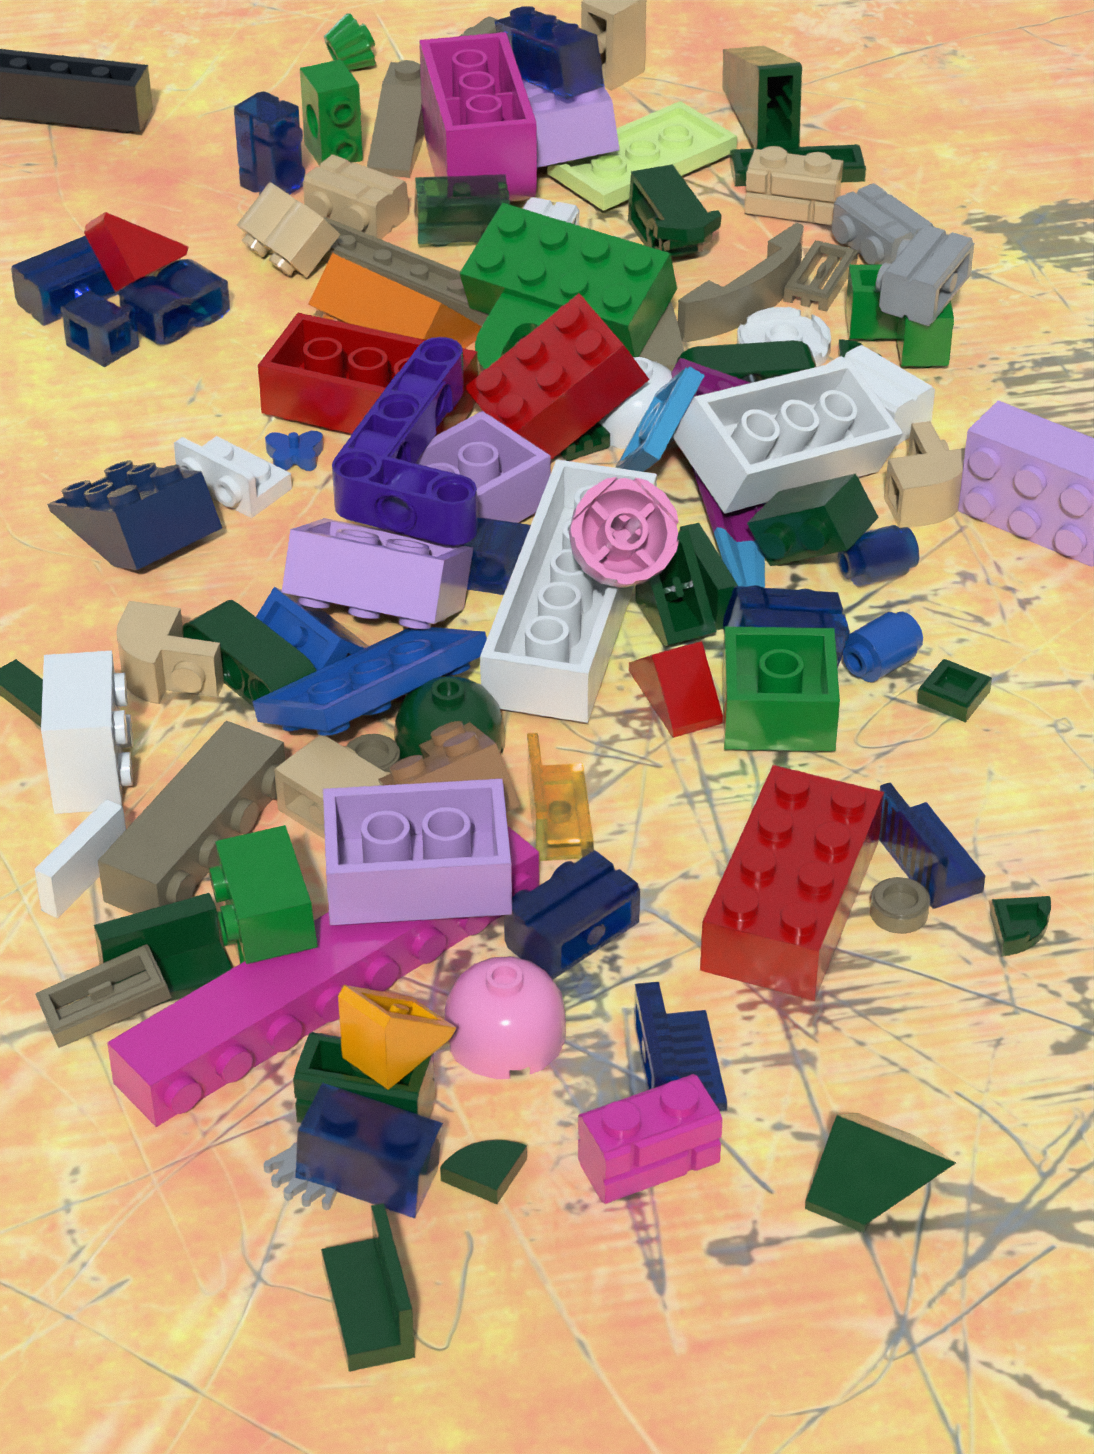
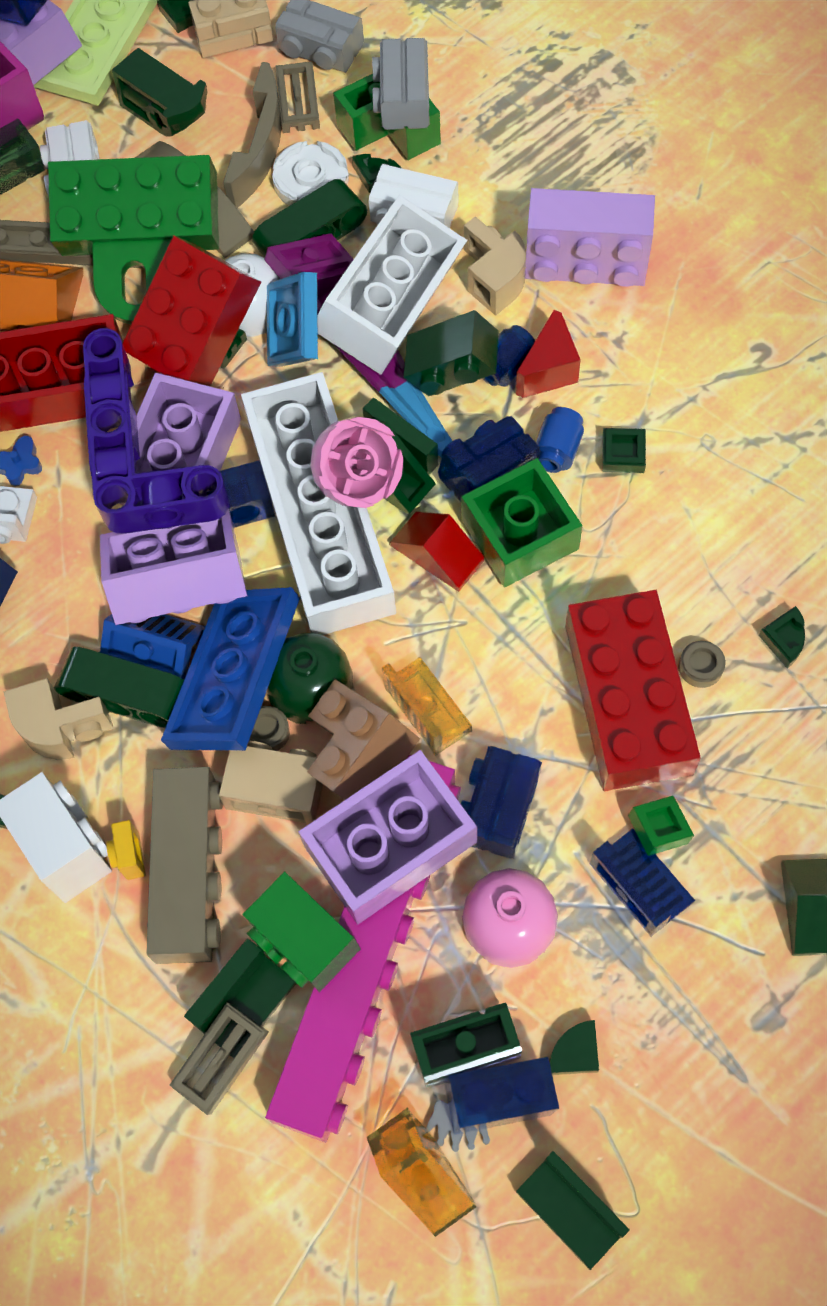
camera: 25 degrees left, 25 degrees up
white tile [34,799,126,919] -> none
light orange slope [338,985,456,1090] -> none
dark pink brick [578,1074,723,1204] -> none
clear blue panel [879,782,986,909] -> none
none -> yellow plate [107,820,146,880]
none -> clear yellow slope [366,1107,477,1237]
none -> red slope [516,310,581,398]
none -> green plate [628,795,694,856]

